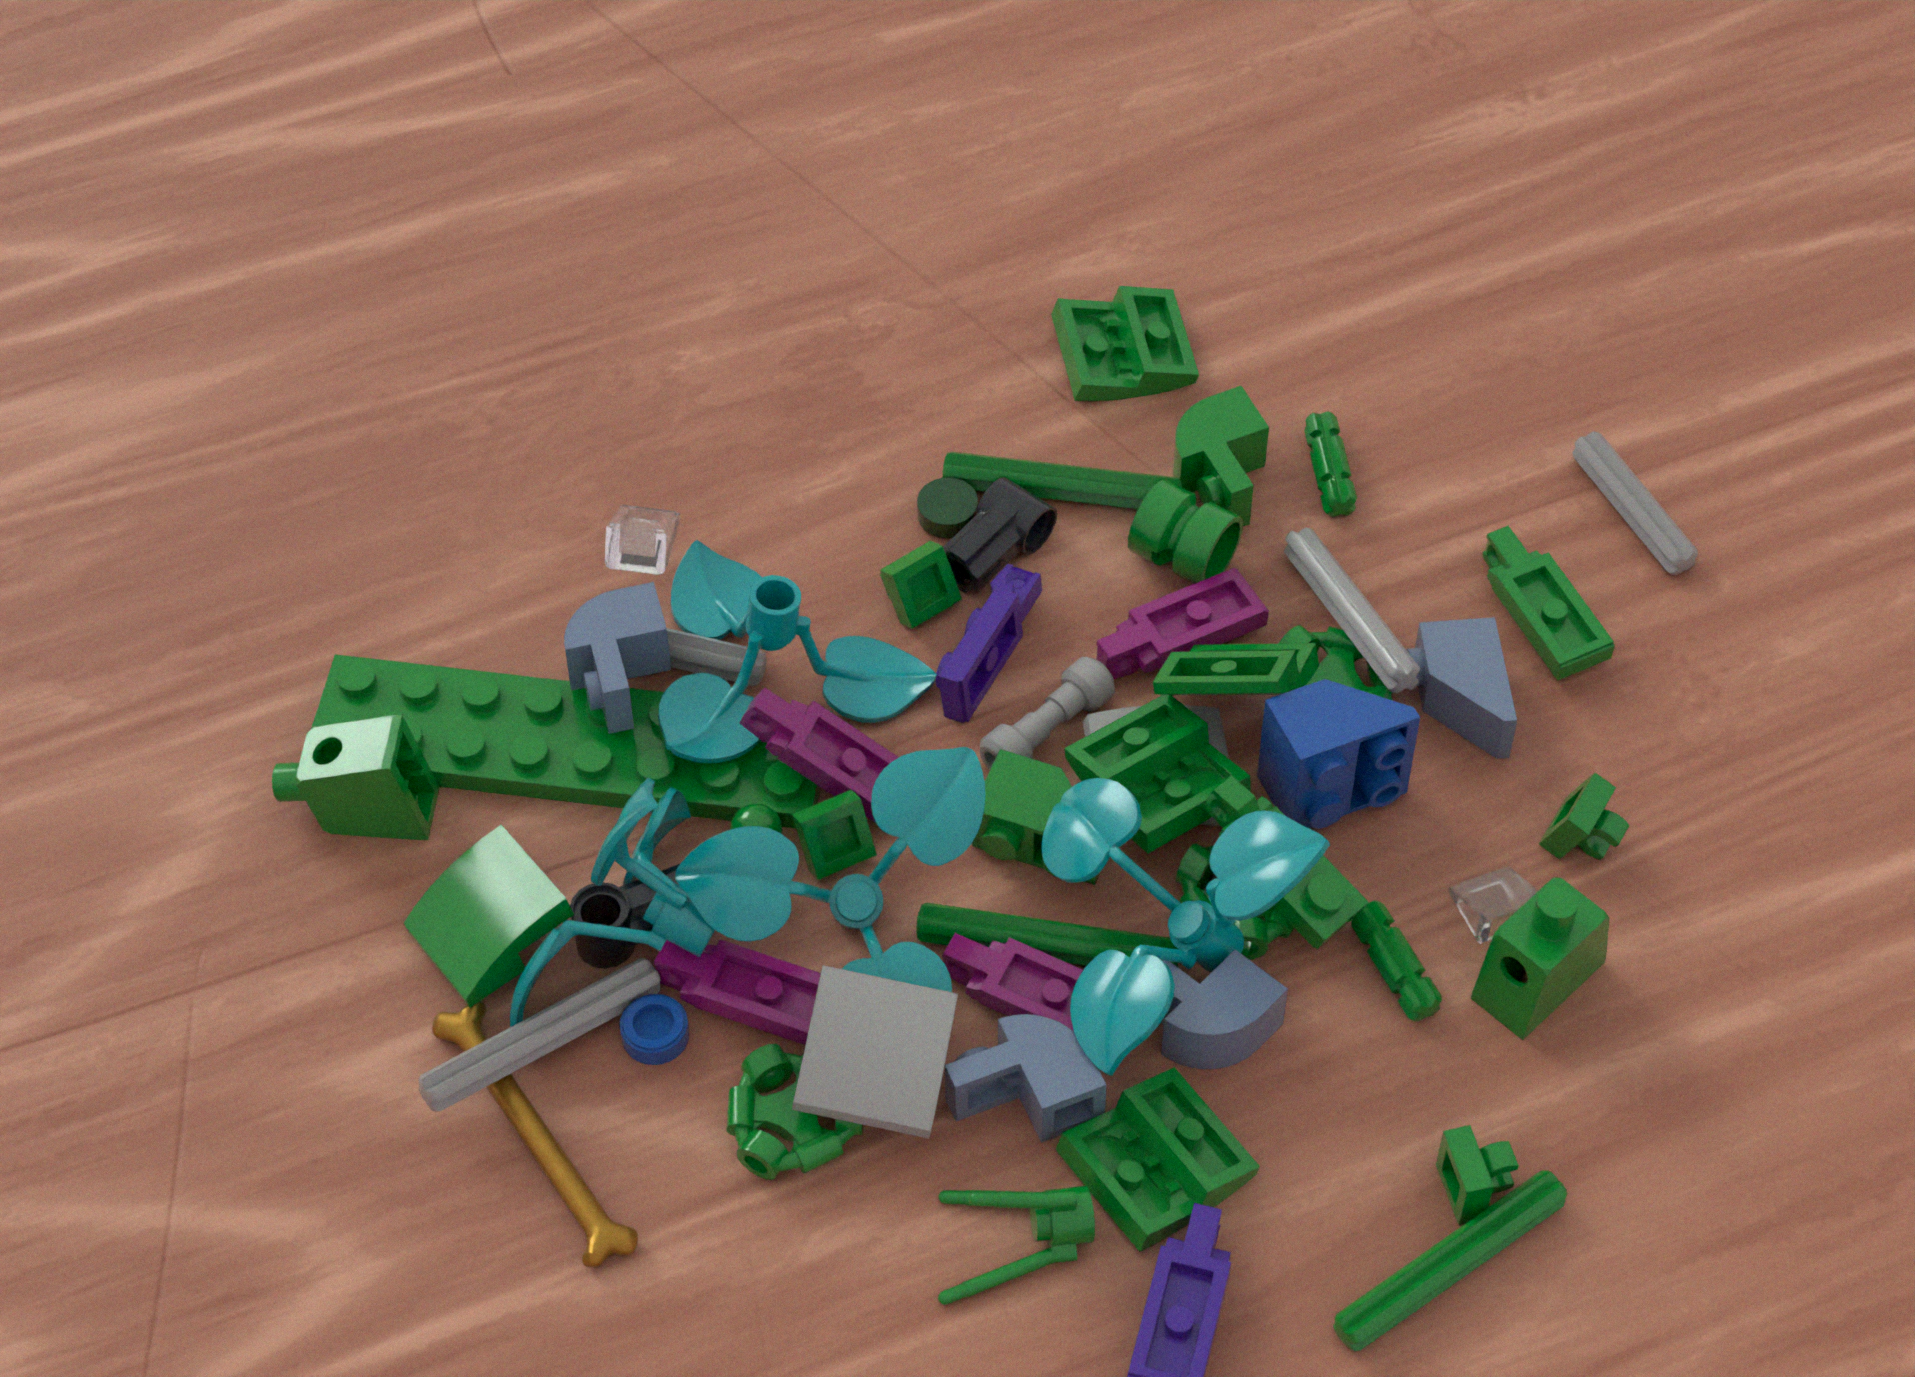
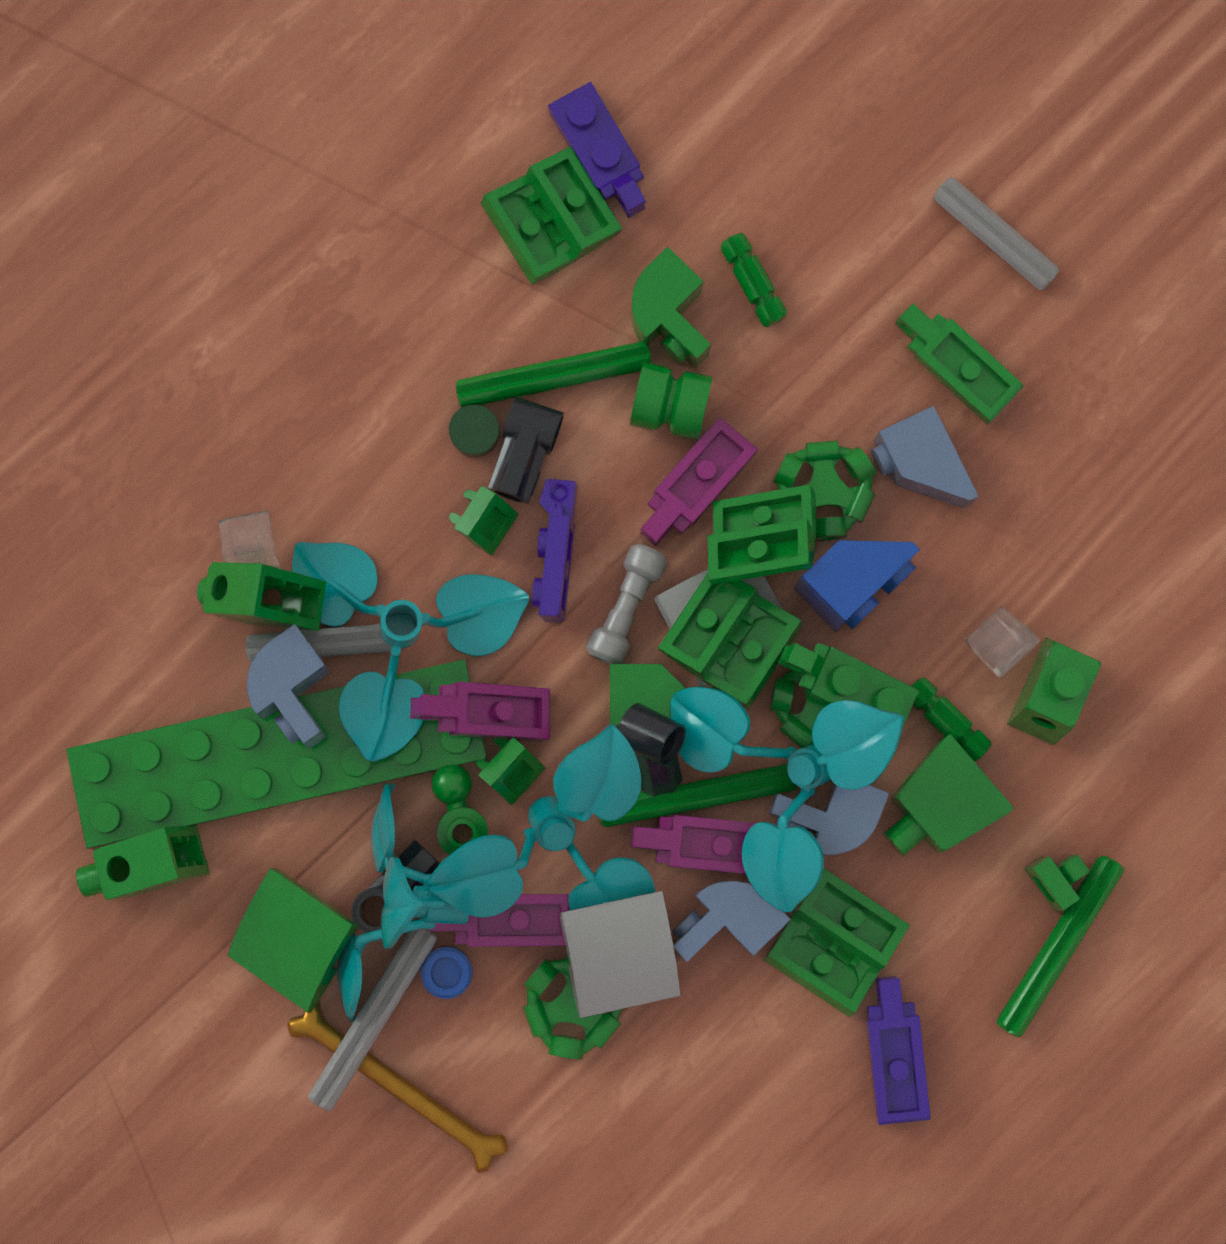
camera: 25 degrees left, 30 degrees up
green plant [938,1186,1095,1305] -> none
light grey axle [1284,527,1420,694] -> none
green tile [1539,772,1630,860] -> none
none -> green torso [197,562,326,631]
none -> dark purple hinge [548,81,646,218]
none -> black piece [618,703,686,797]
none -> green torso [883,734,1014,856]

